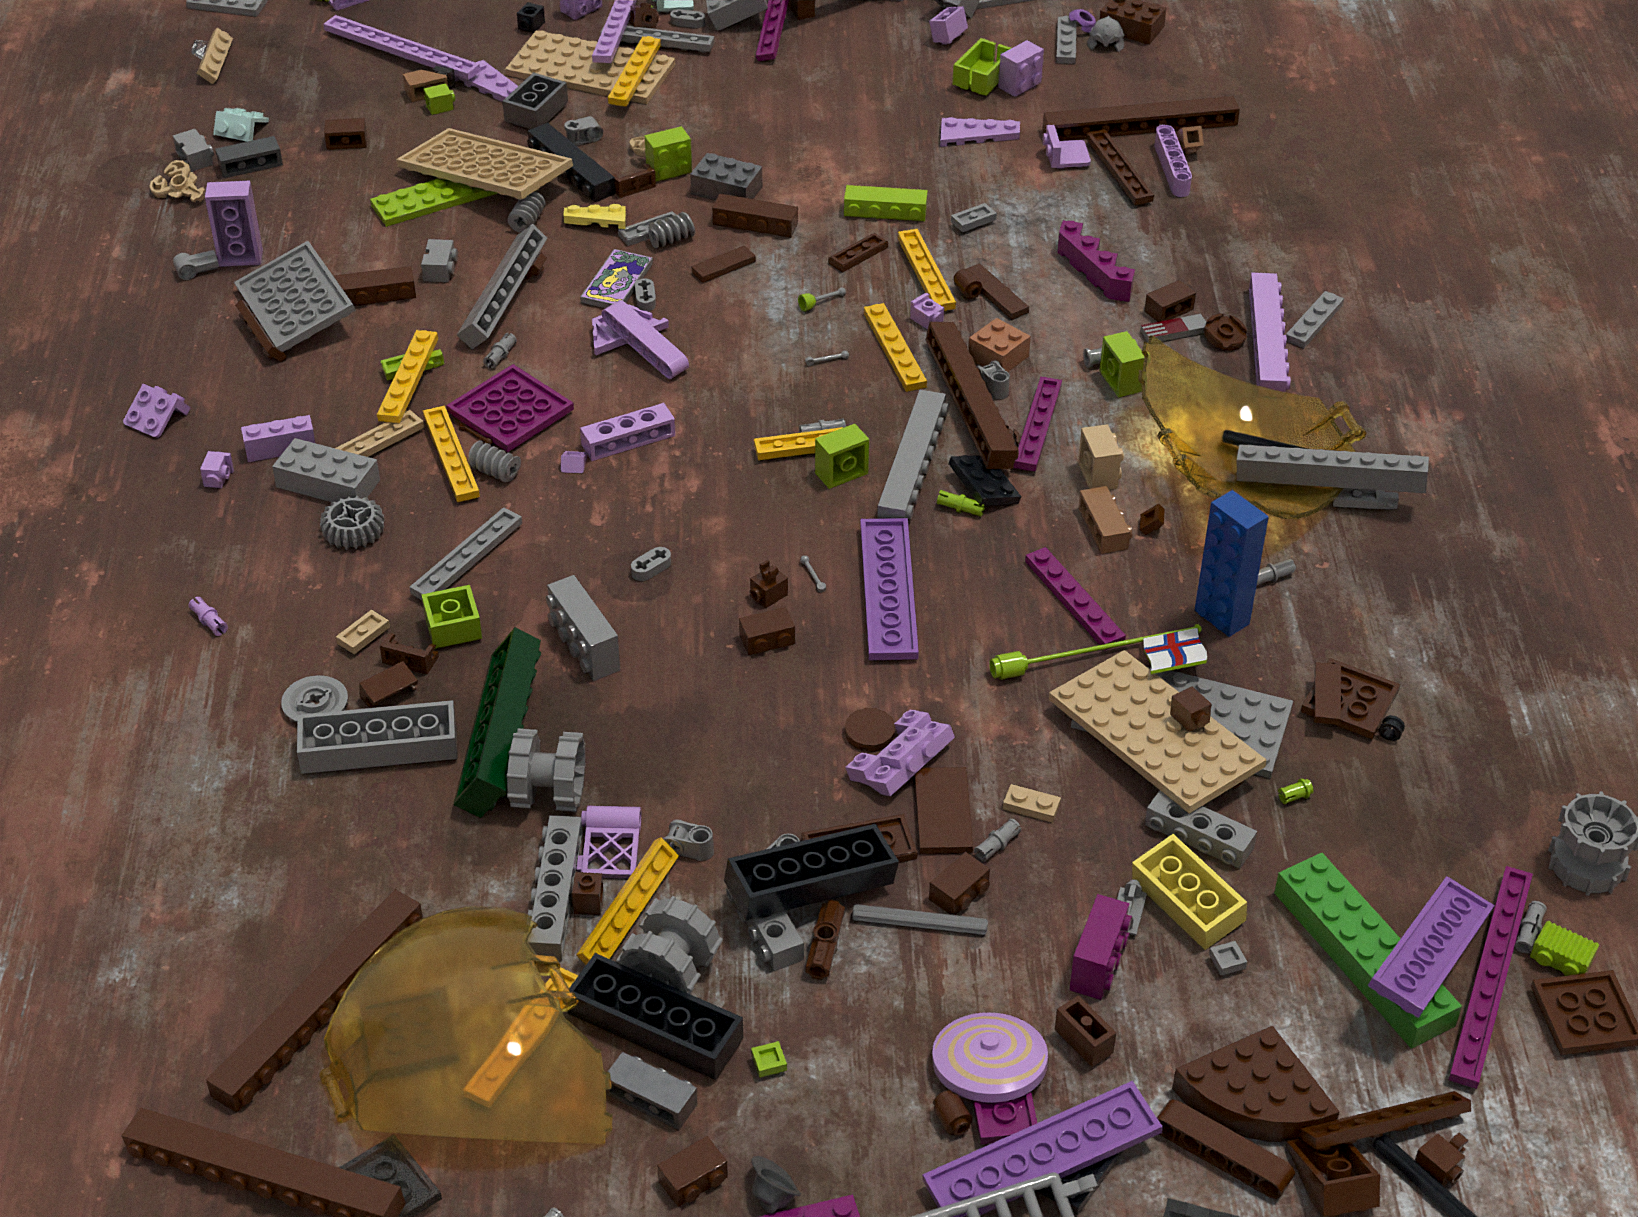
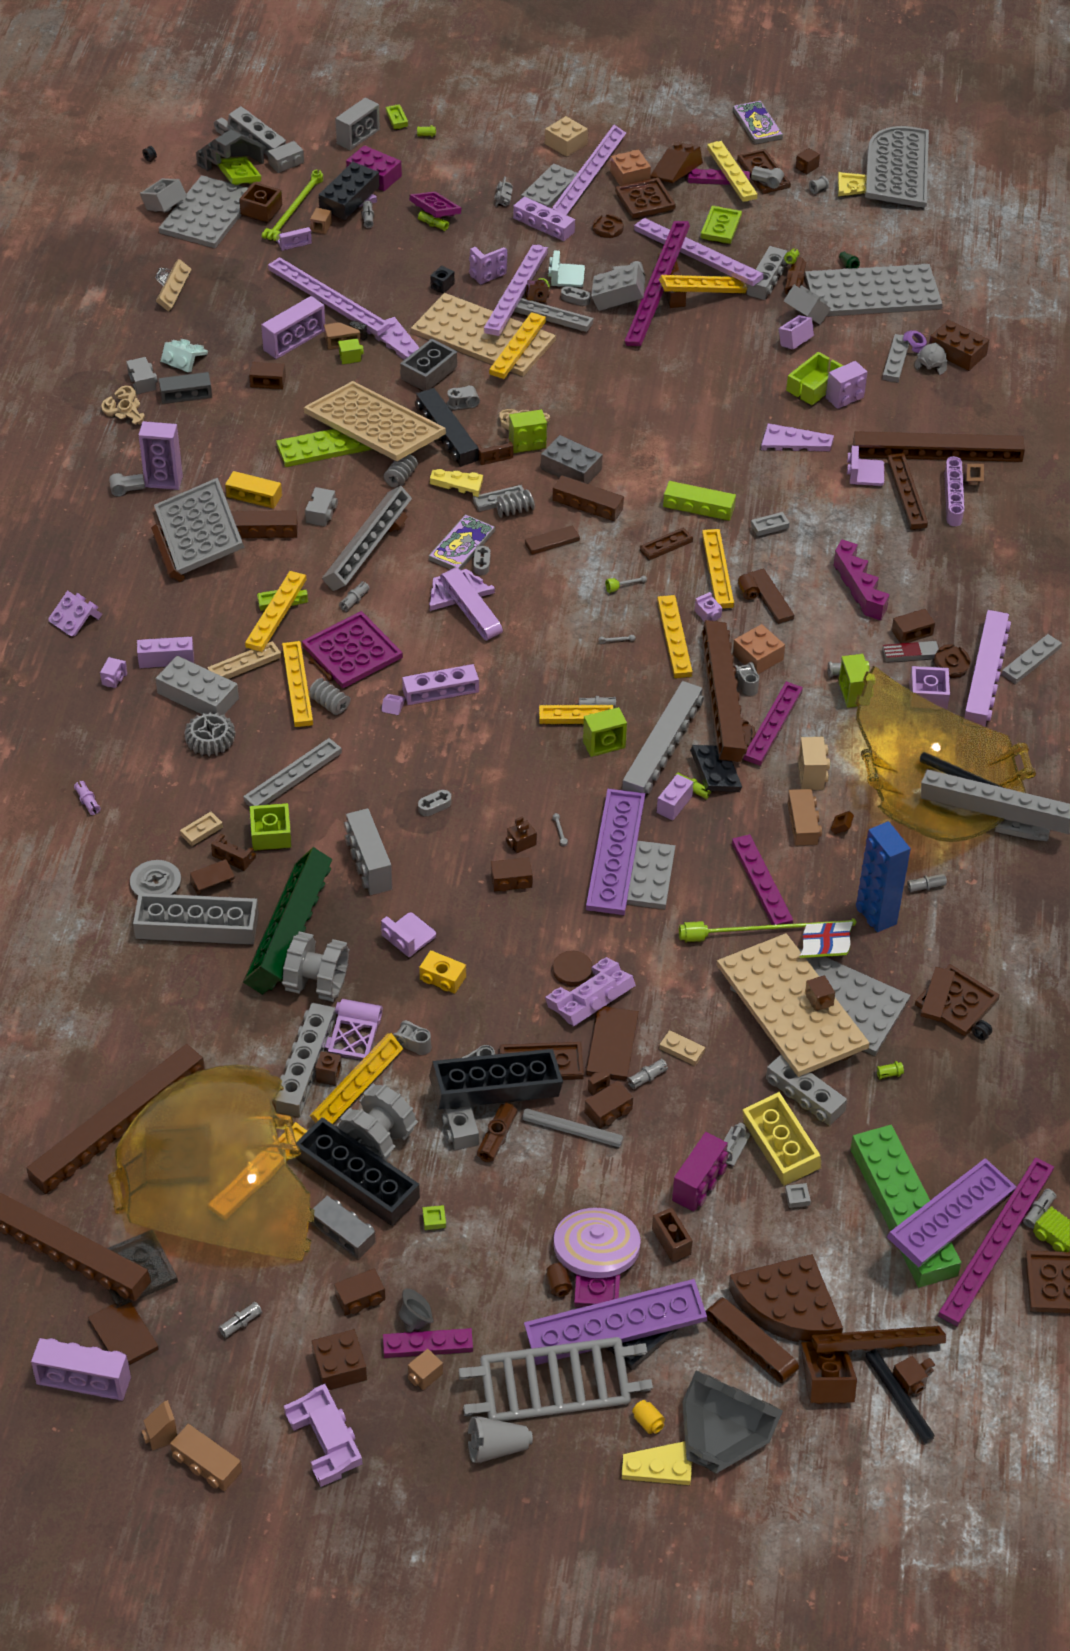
camera: 10 degrees right, 5 degrees up
none -> yellow brick [225,471,282,509]
none -> lavender brick [261,296,325,359]
none -> lavender bracket [381,912,436,957]
none -> yellow brick [419,950,466,994]
none -> reddish brown plate [588,1069,610,1096]
none -> light grey plate [627,841,676,909]
none -> lavender brick [657,774,693,820]
none -> lavender brick [909,666,950,710]

